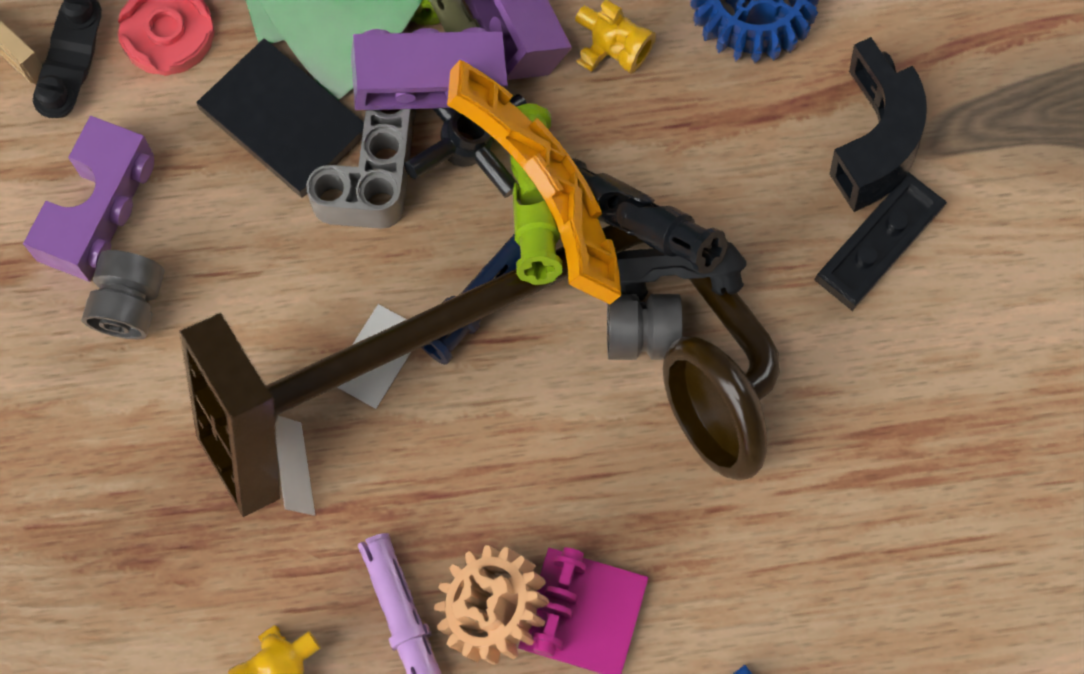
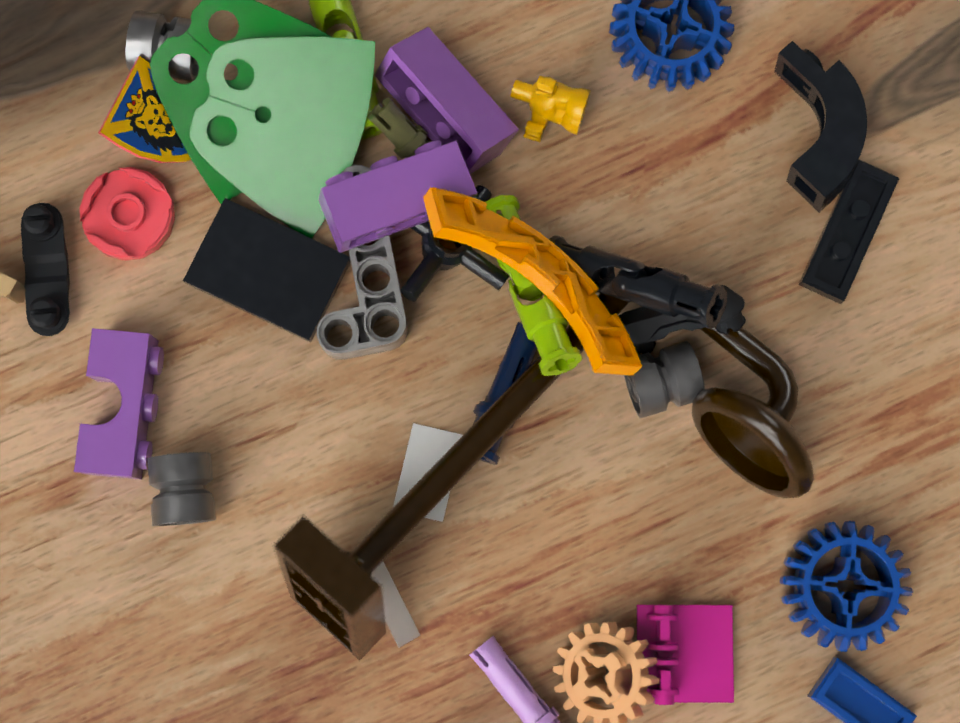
camera: 20 degrees left, 10 degrees up
none -> blue gear [780,521,913,652]

